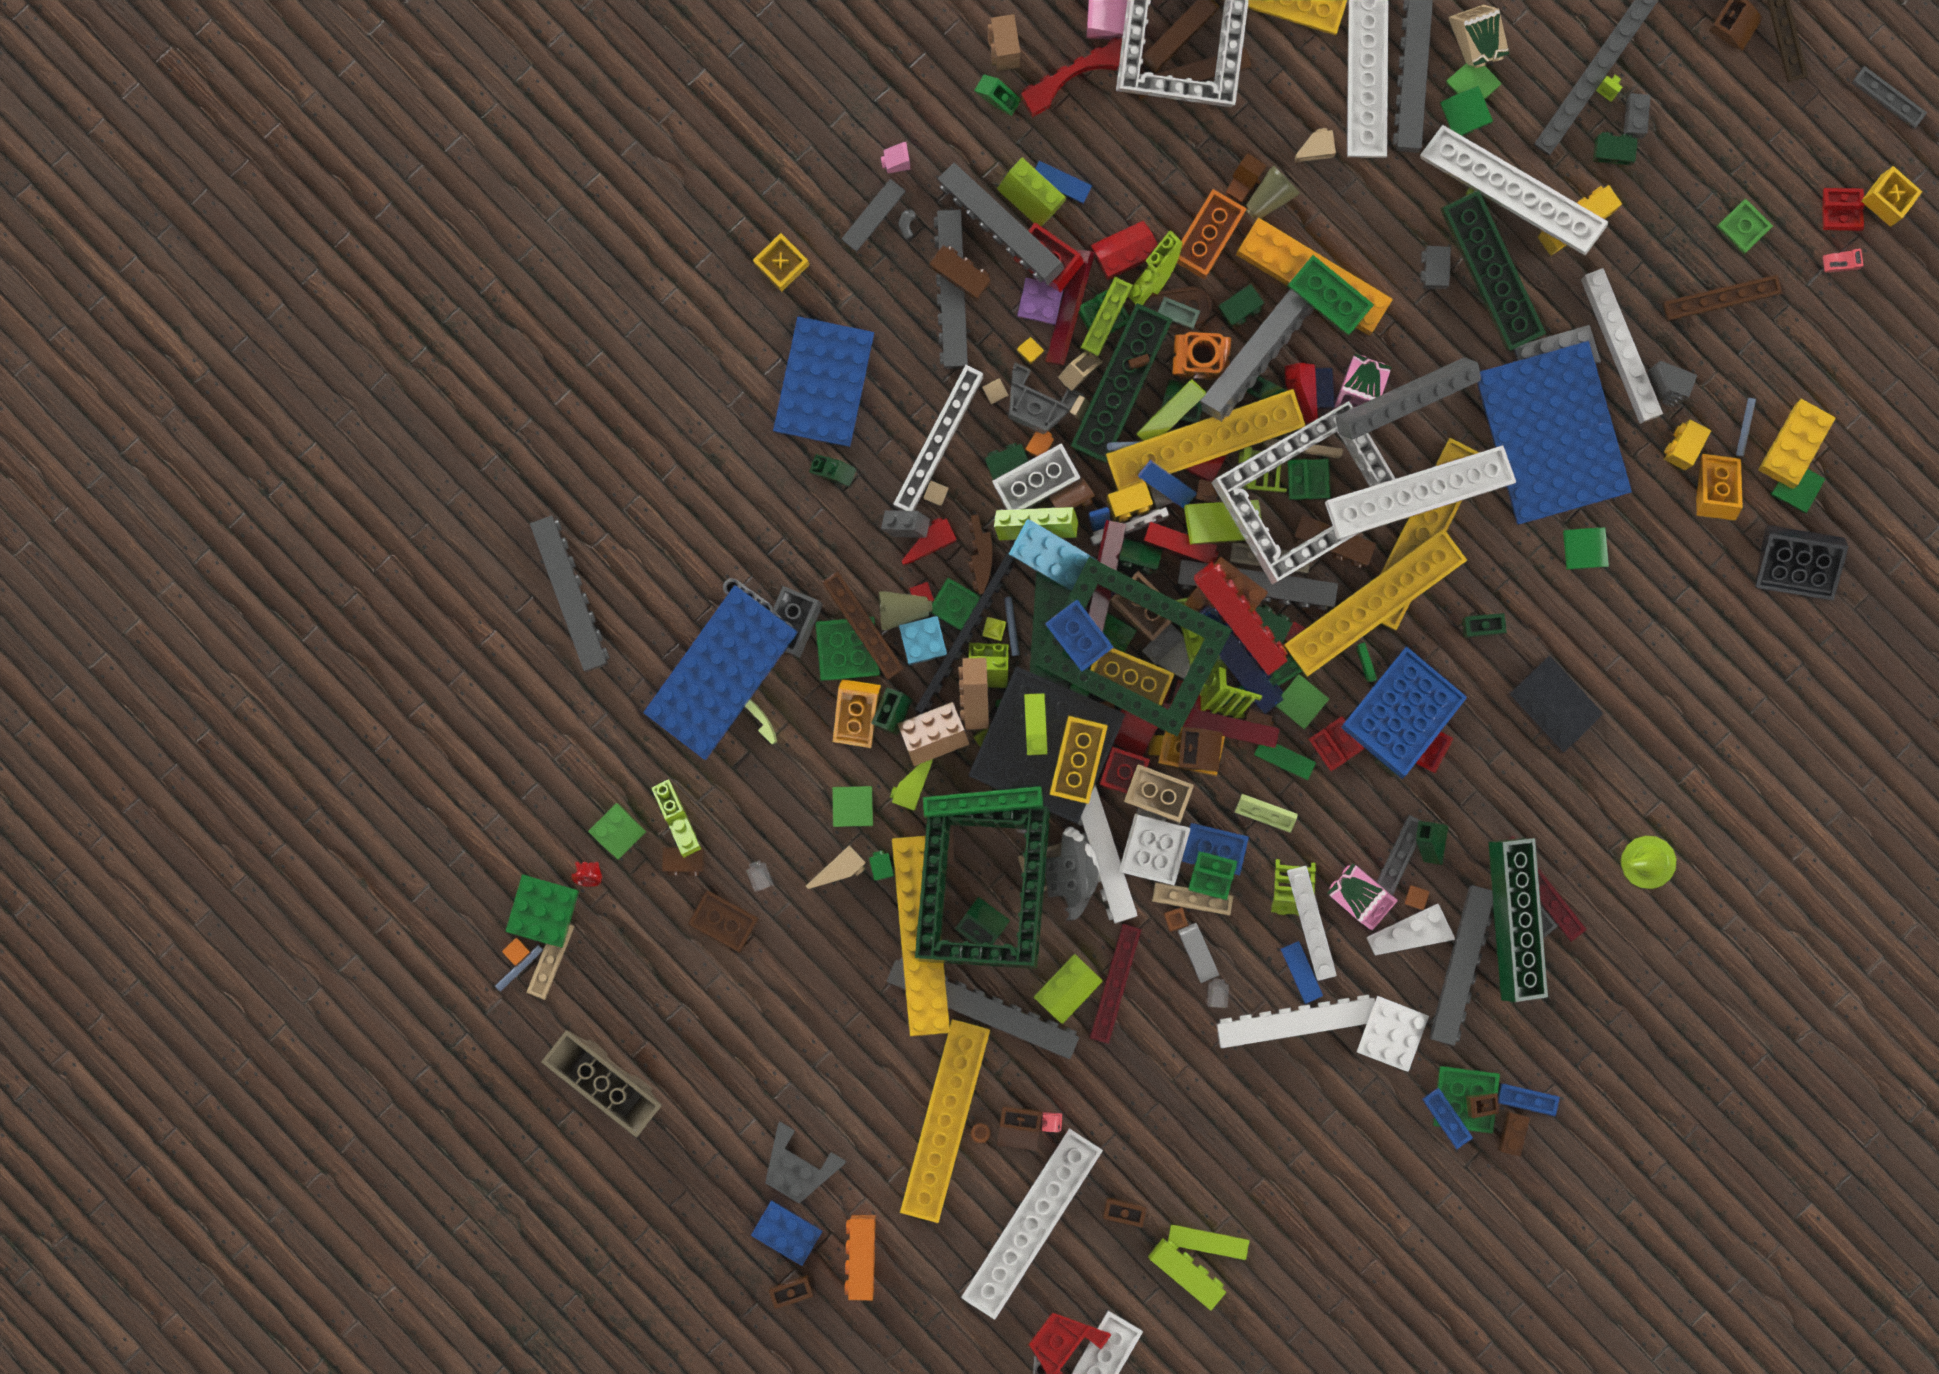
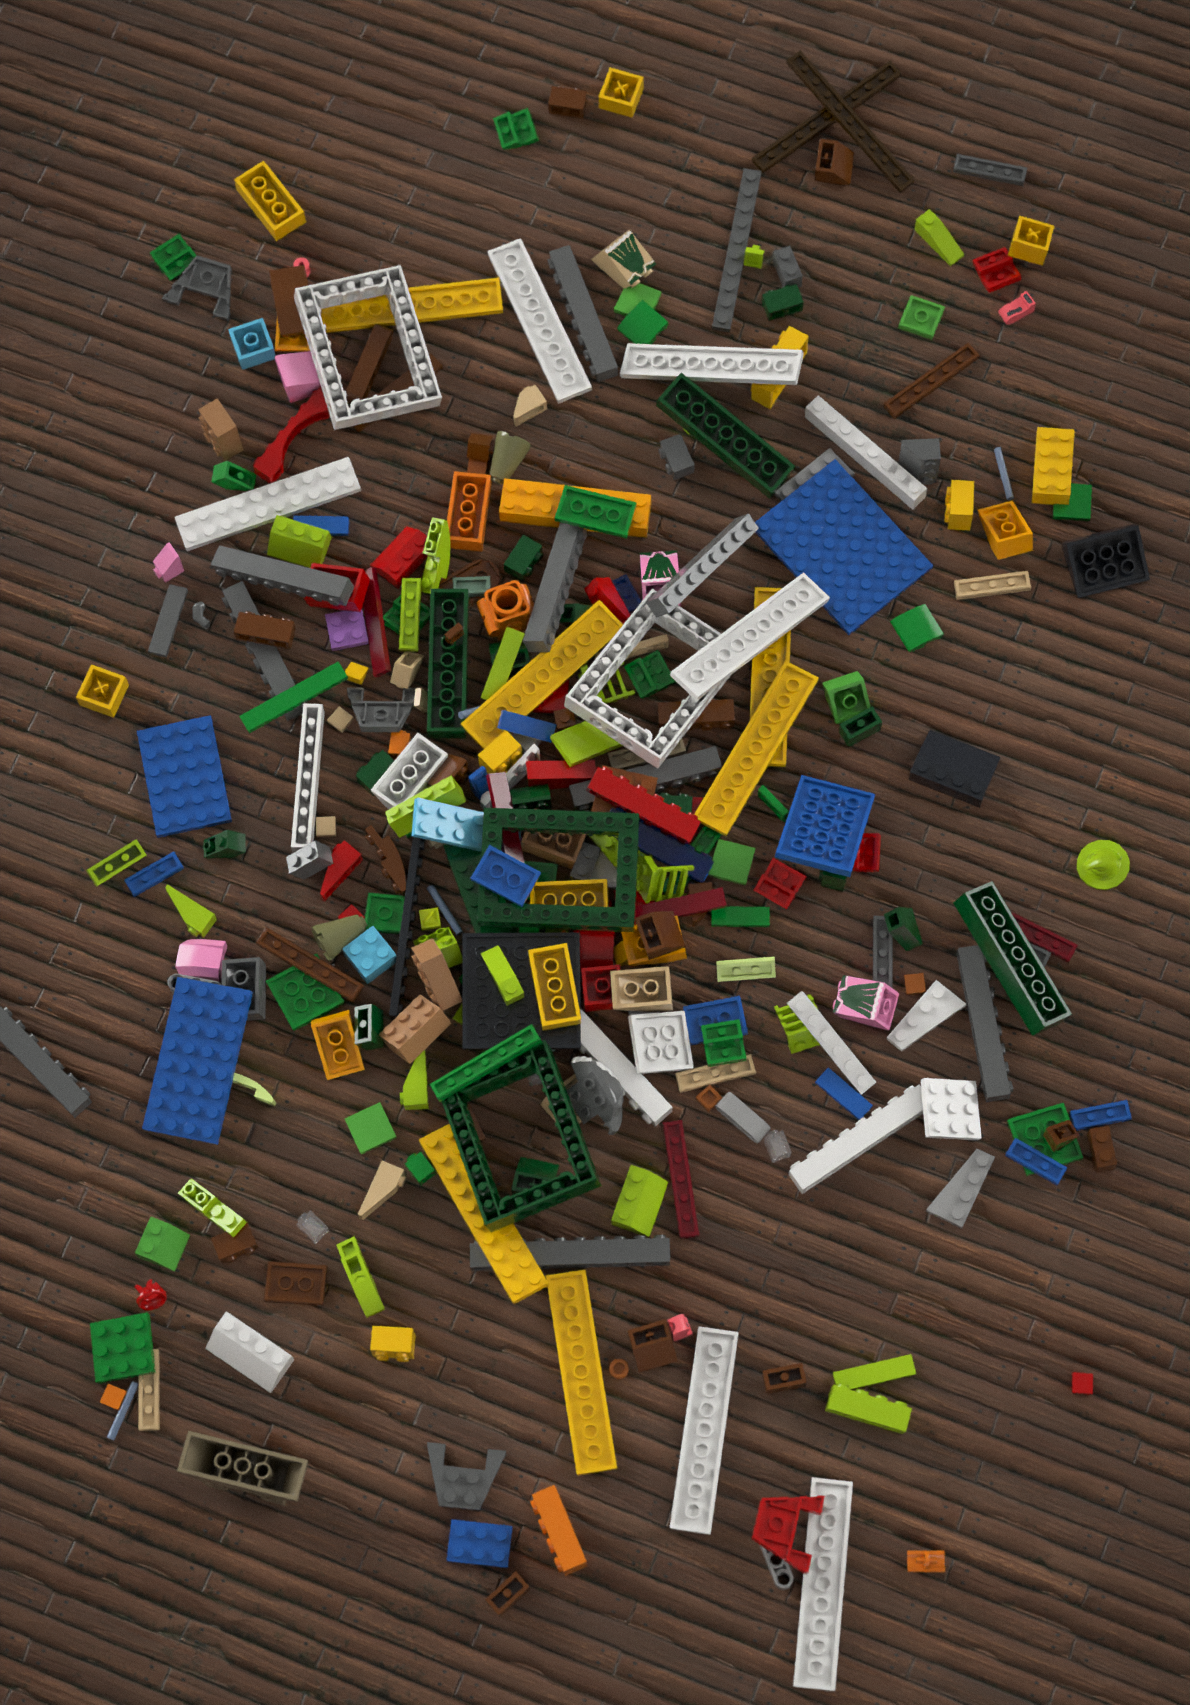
camera: 25 degrees left, 15 degrees down
none -> lime brick [86,839,146,886]
none -> blue tile [124,852,184,897]
none -> lime slope [165,884,217,938]
none -> white plate [174,457,361,551]
none -> bright pink slope [175,939,227,982]
none -> white slope [206,1312,294,1393]
none -> green tile [239,661,348,733]
none -> lime slope [336,1237,385,1318]
none -> yellow brick [370,1326,416,1362]
none -> bright green slope [822,671,870,724]
none -> lime slope [915,209,964,266]
none -> light grey wing [925,1149,995,1229]
none -> tan tile [954,571,1031,600]
none -> red tile [1072,1372,1093,1395]

